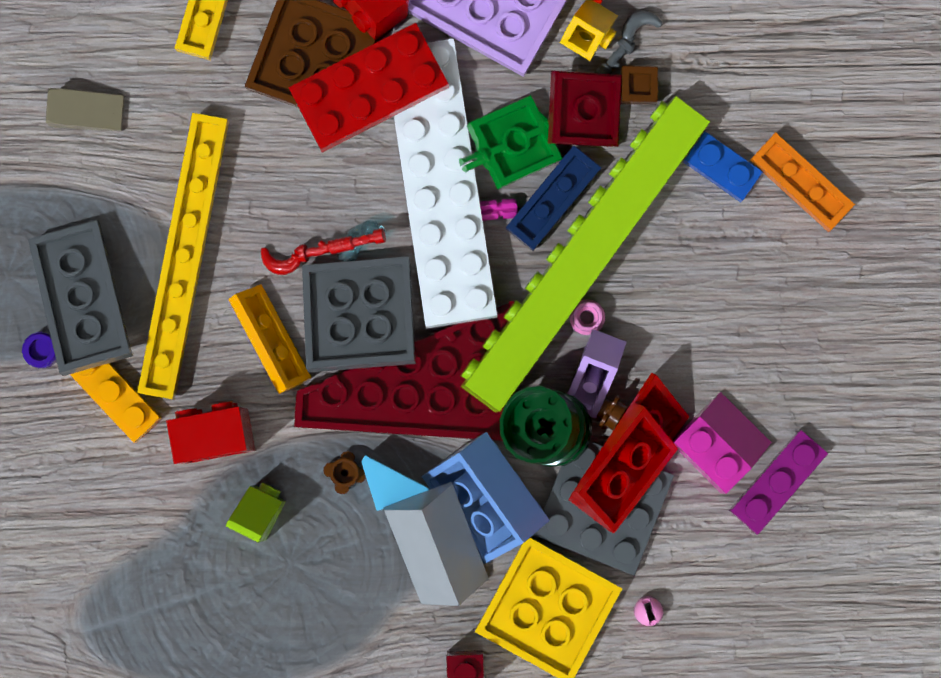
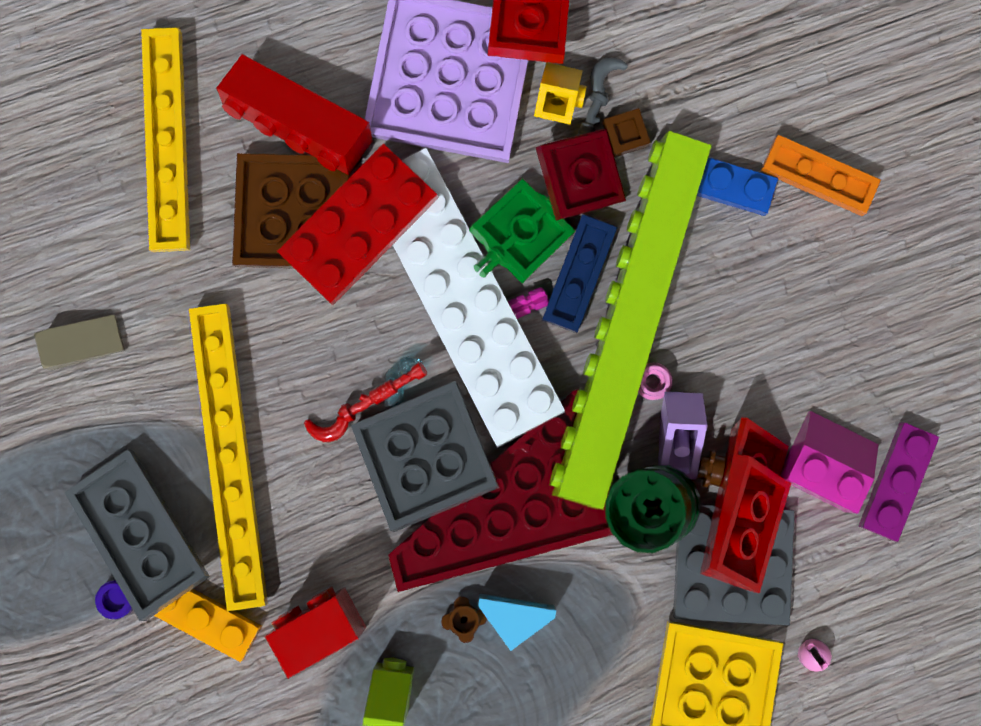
camera: 20 degrees left, 0 degrees up
light orange plate [228,284,311,394] -> none
light grey slope [383,482,489,606] -> none
medium blue slope [421,432,550,564] -> none

